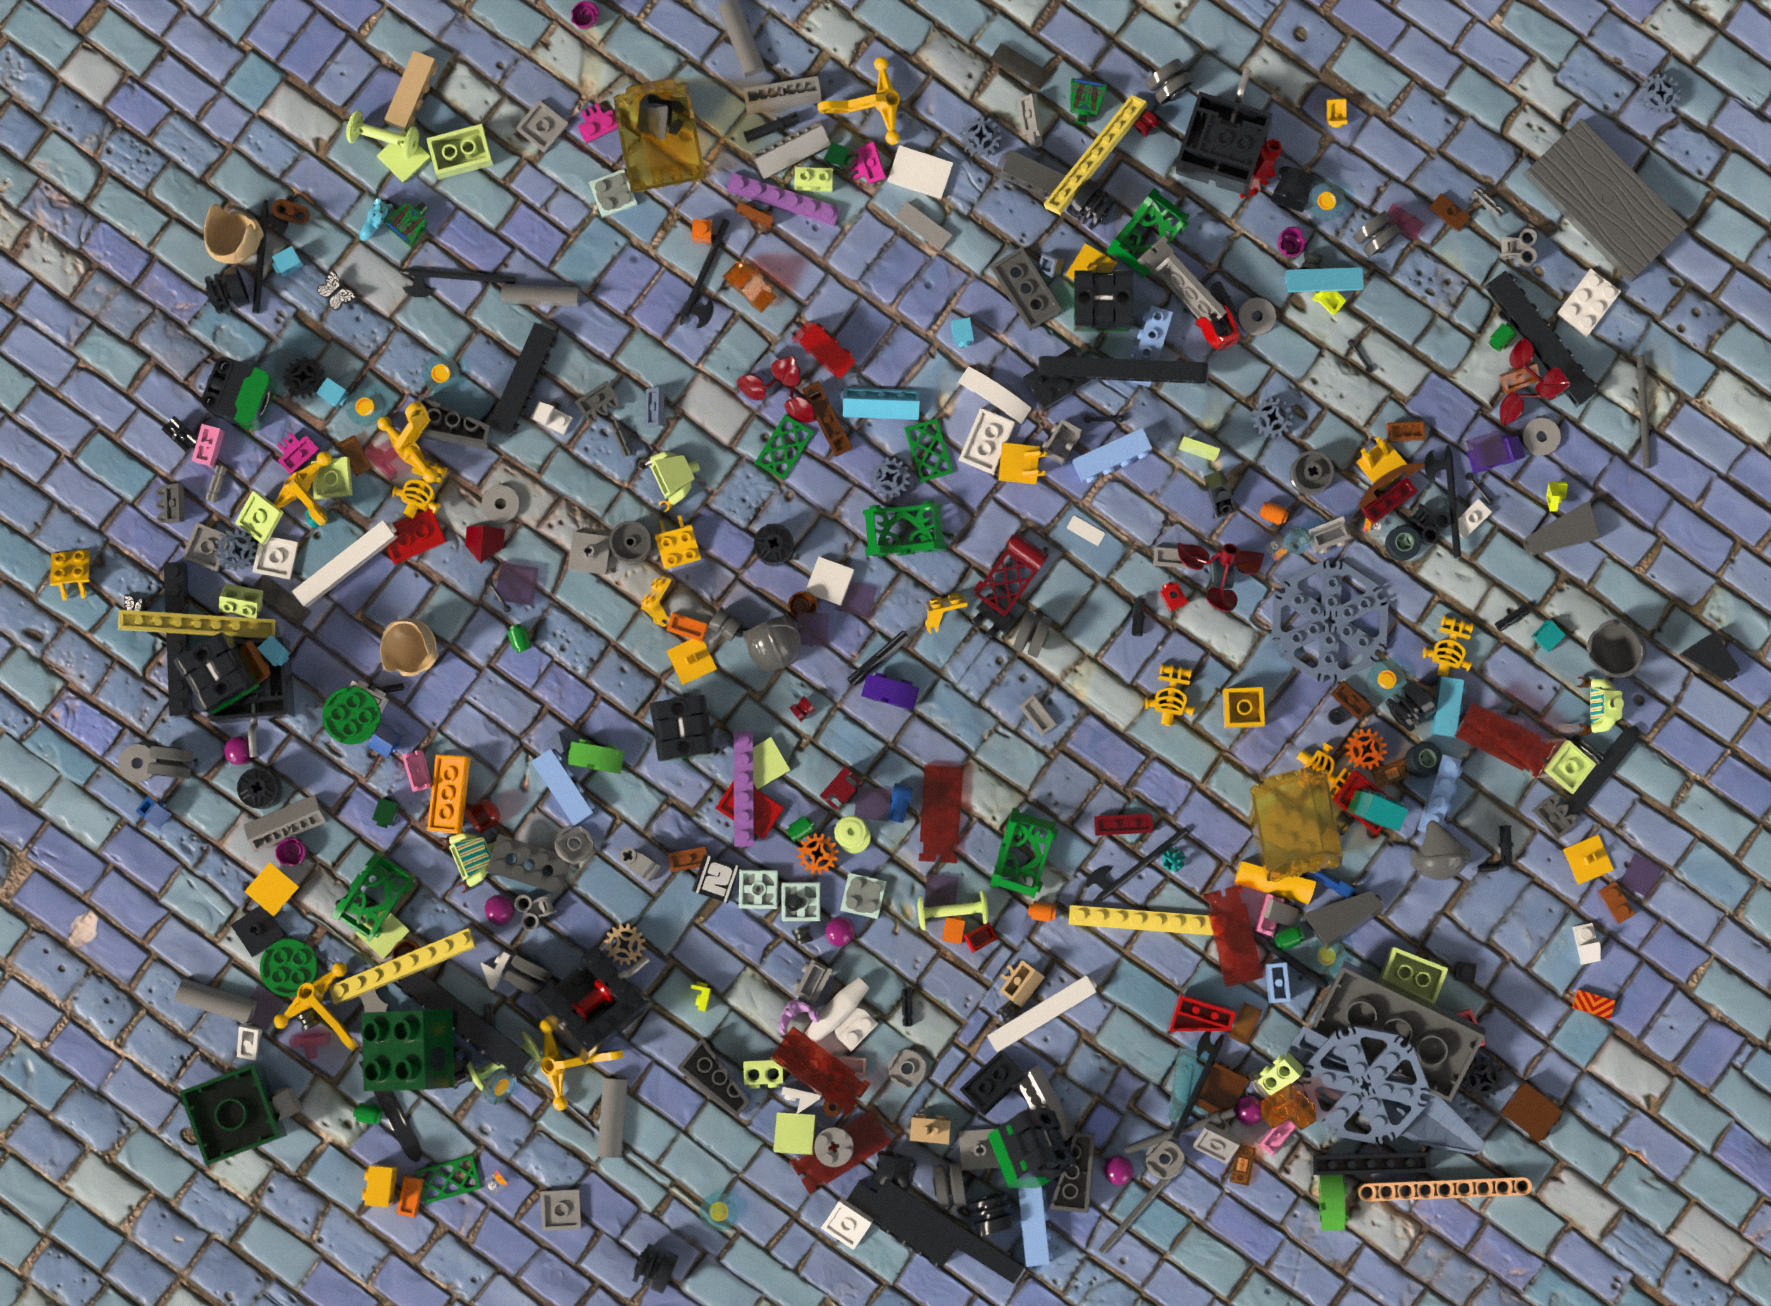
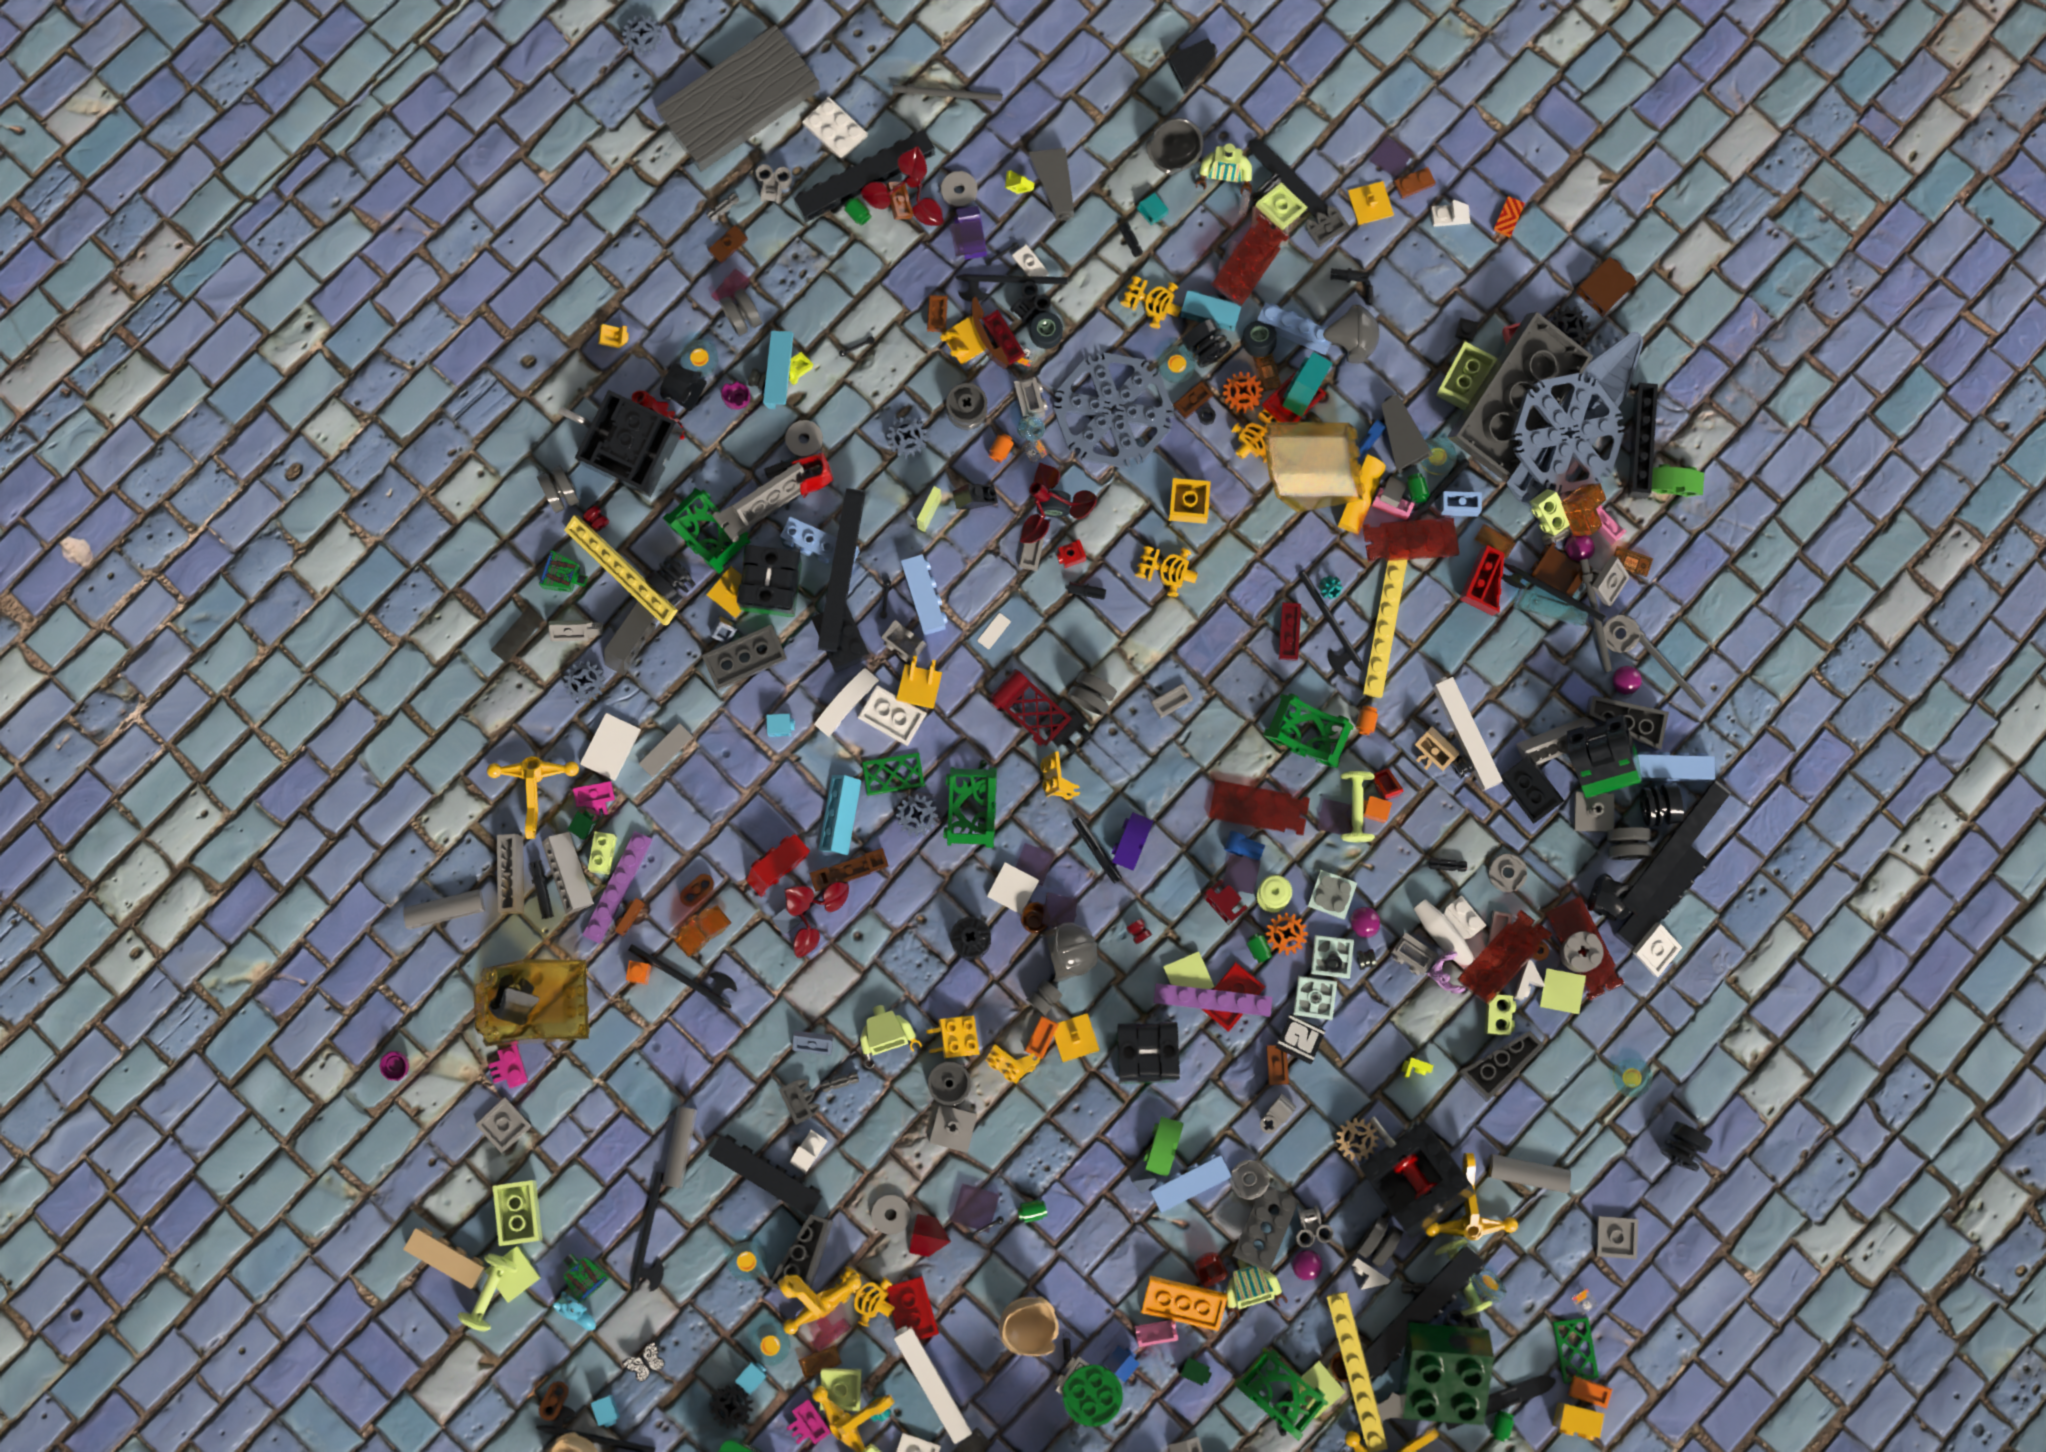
camera: 80 degrees left, 5 degrees down
light grey piece [589,169,637,218] -> none
green window [755,414,814,481] -> none
tan brick [910,1113,951,1144] -> none
light nougat beam [1356,1176,1532,1201] -> none
none -> reddish brown plate [680,874,715,907]

